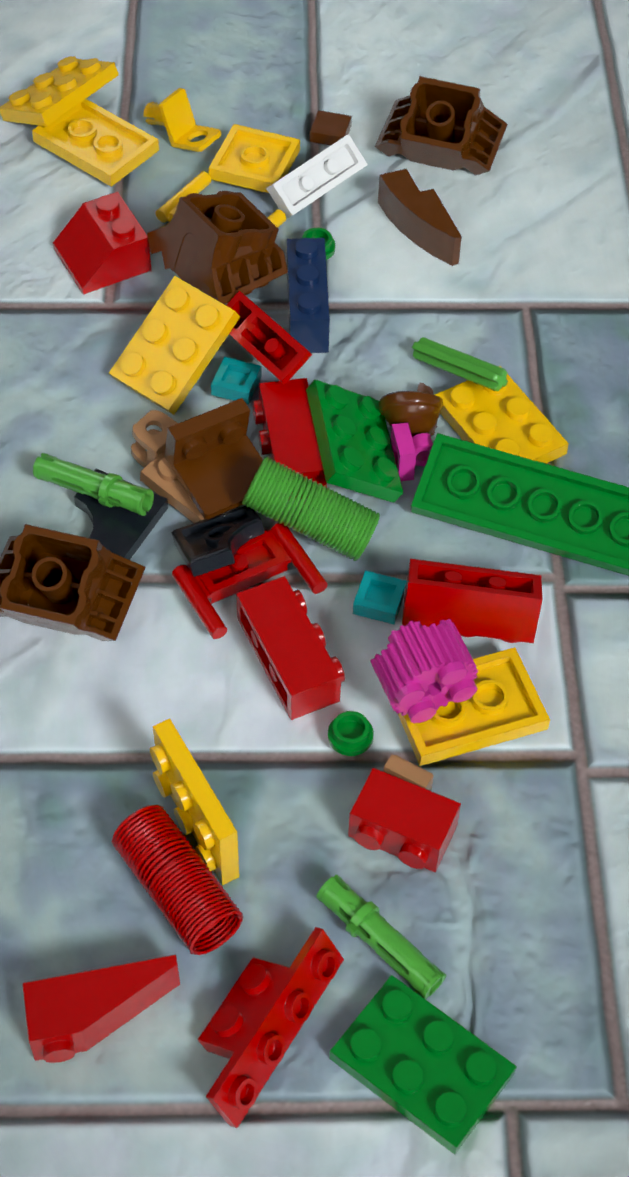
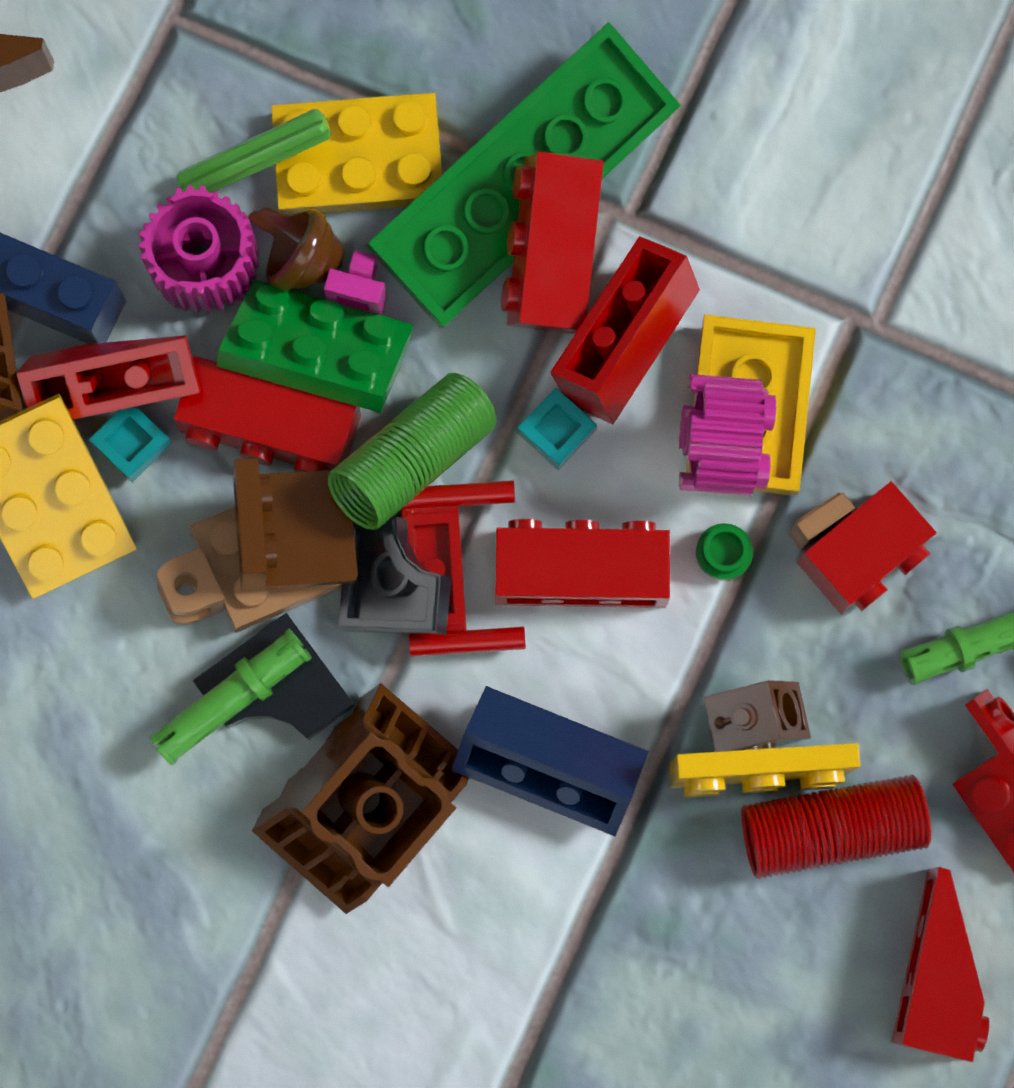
camera: 65 degrees left, 25 degrees up
none -> dark pink brick [138,185,259,314]
none -> dark blue brick [452,686,649,837]
none -> red brick [501,151,604,334]
none -> reddish brown head [704,680,811,752]

